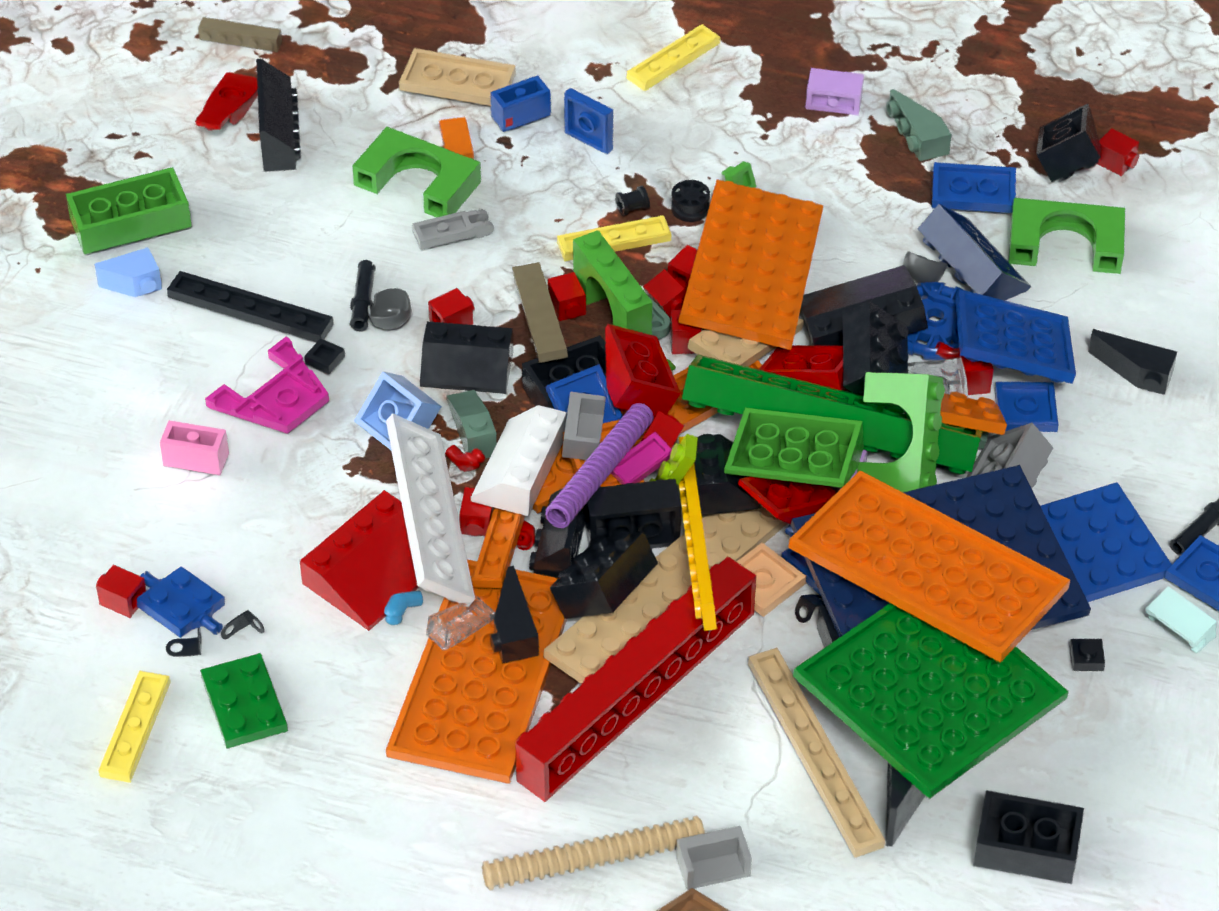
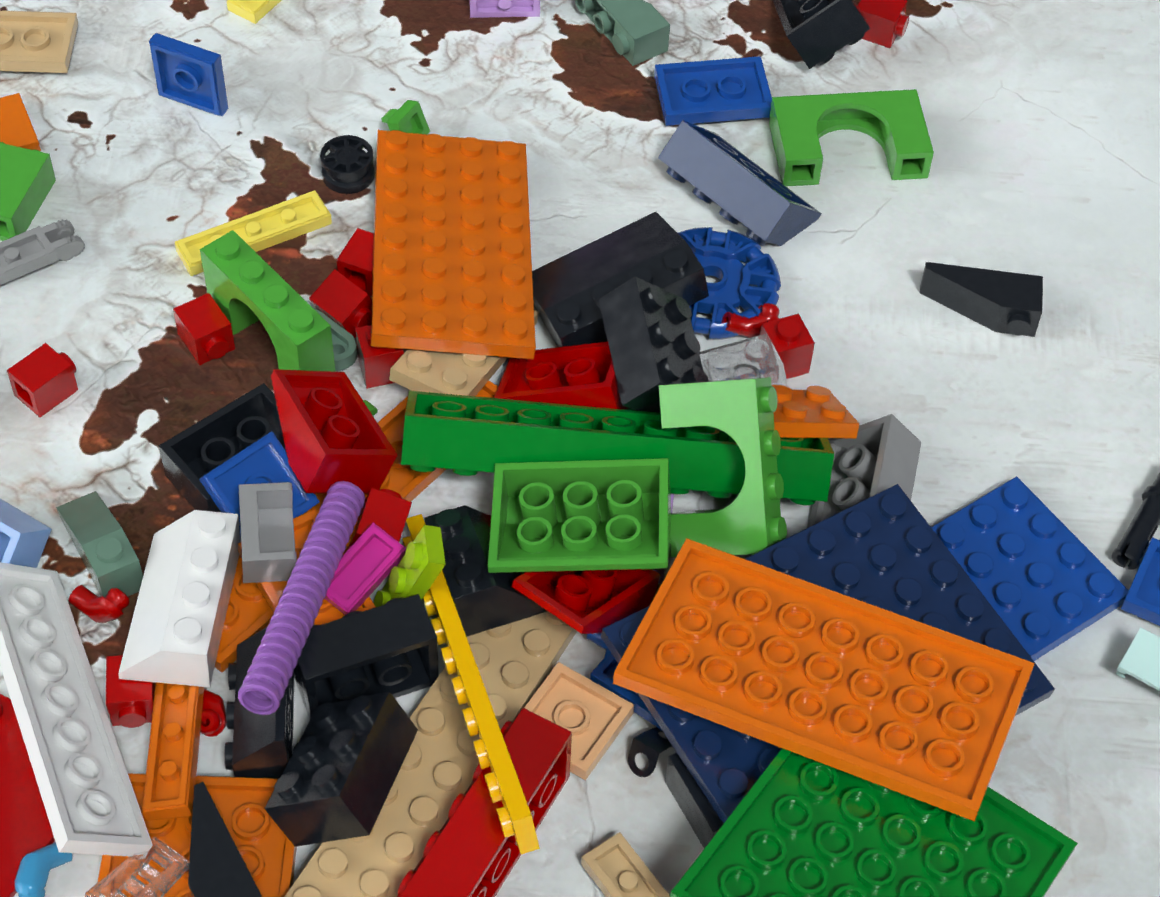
camera: 15 degrees left, 5 degrees up
black slope [420,321,513,394] -> none
blue brick [490,75,551,132] -> none
dark tan tile [512,262,568,363] -> none
black bush [615,186,650,217] -> none
dark grey hair [903,251,947,284] -> none
blue plate [955,289,1076,384] -> none
blue tile [995,382,1059,432] -> none
black plate [1069,639,1105,671] -> none

